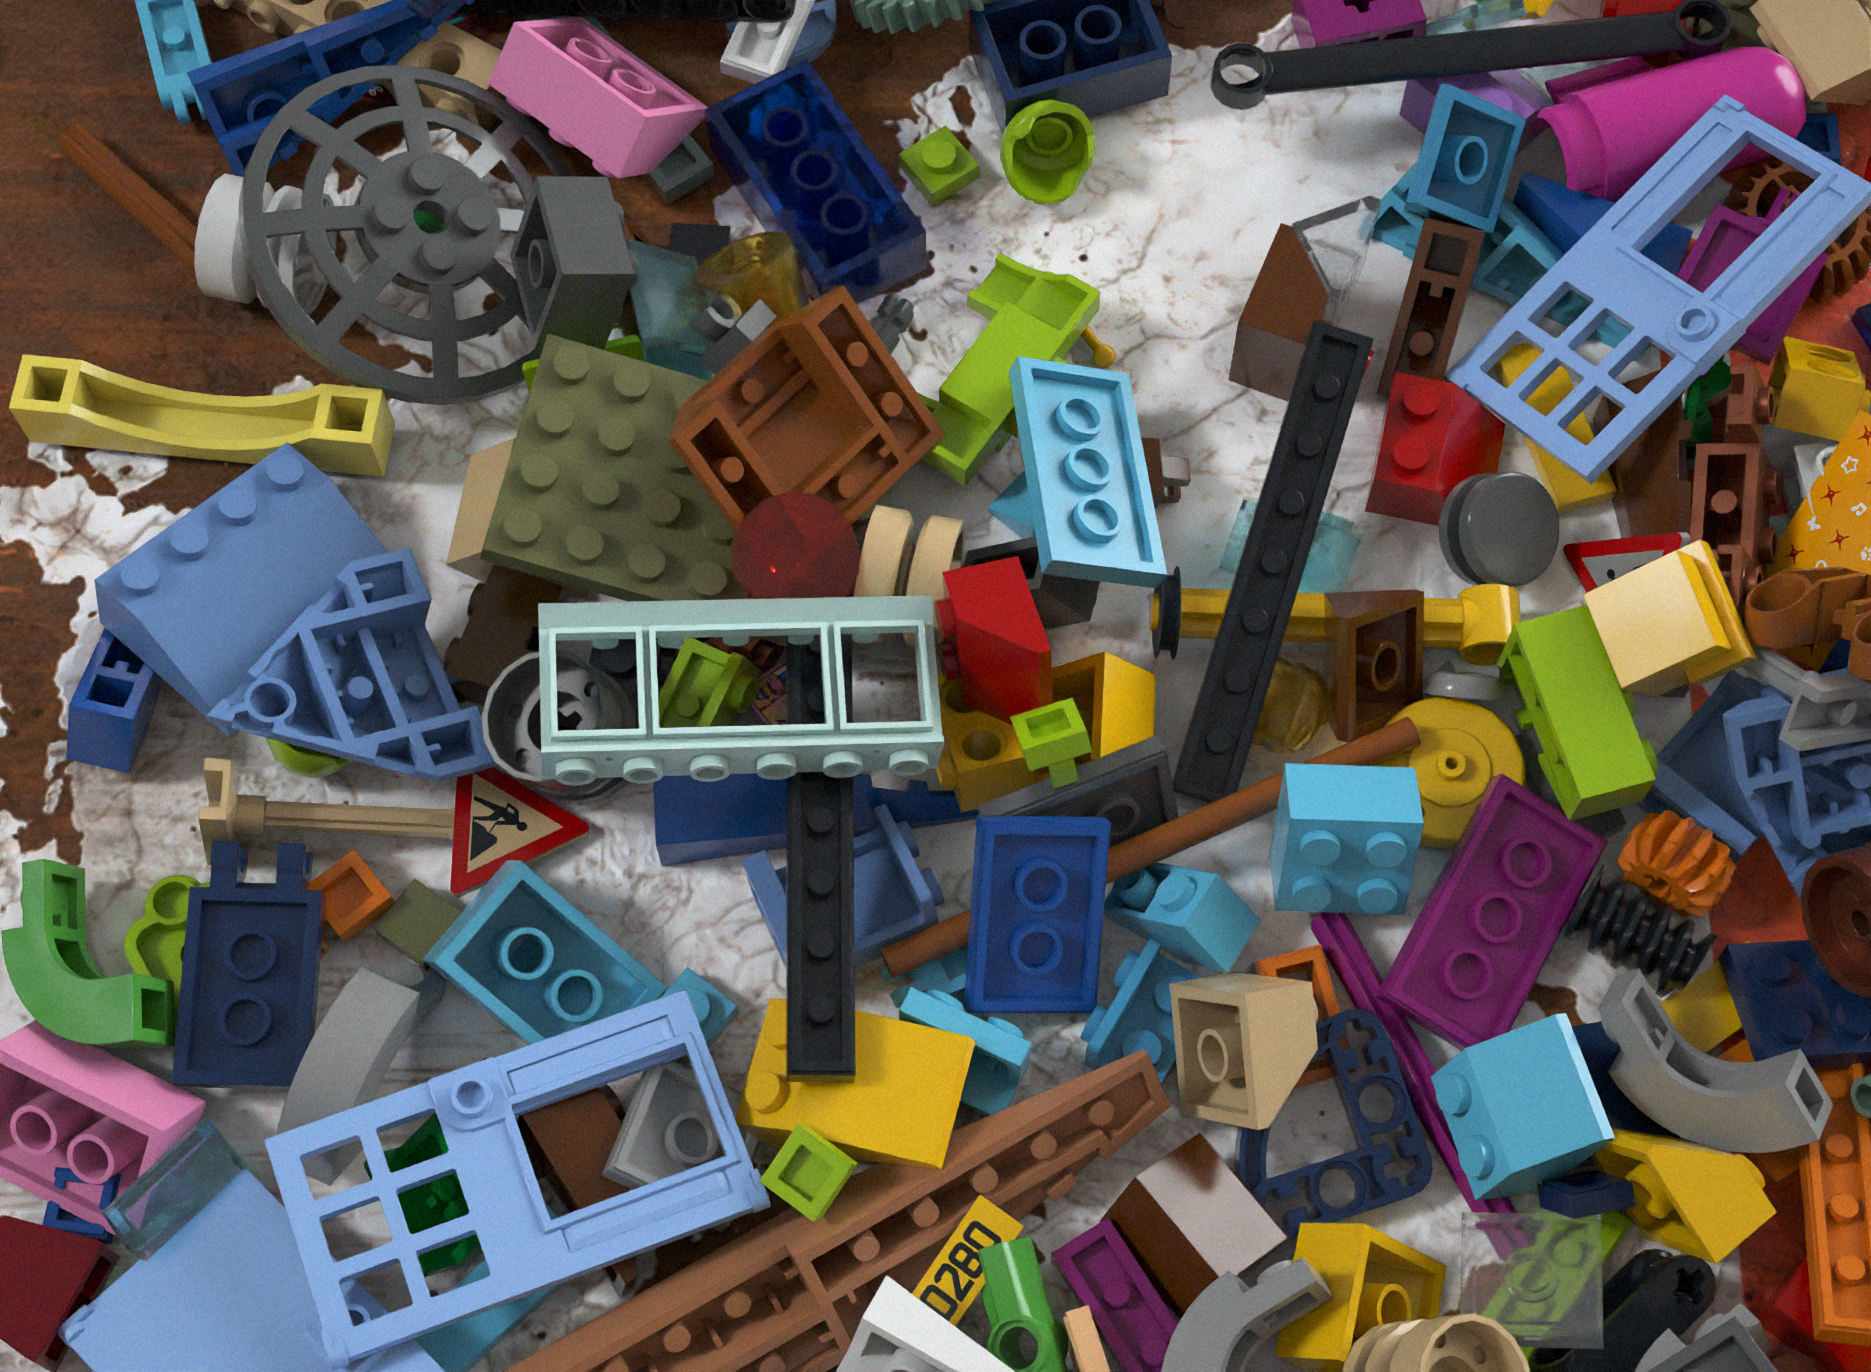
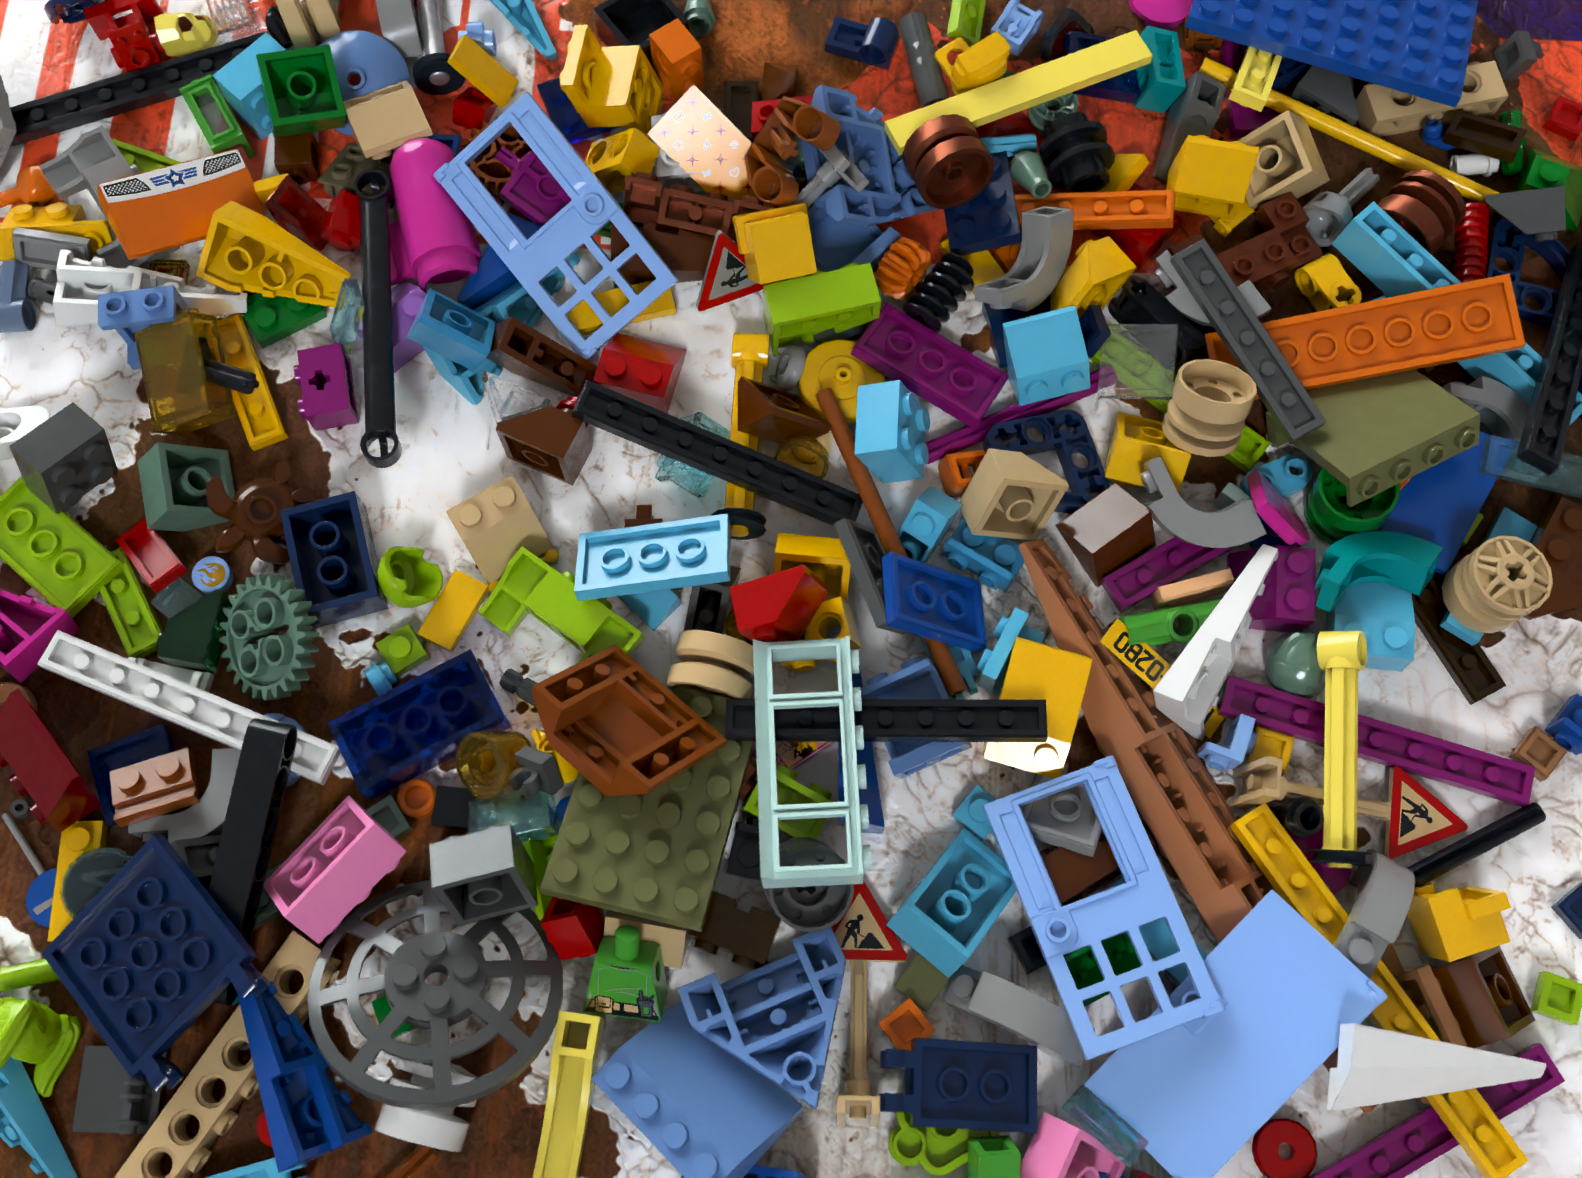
camera: 90 degrees left, 5 degrees up
clear red tile [731,492,859,599] -> none
lime tile [759,1124,859,1222] -> none
lime tile [1010,697,1092,789] -> none
dark grey head [1438,471,1559,587] -> none
none -> medium azure plate [363,660,397,697]
none -> orange tile [397,778,437,819]
none -> yellow tile [417,569,489,654]
none -> tan slope [446,475,554,586]
none -> red brick [540,897,605,960]
none -> bright green torso [583,925,668,1022]

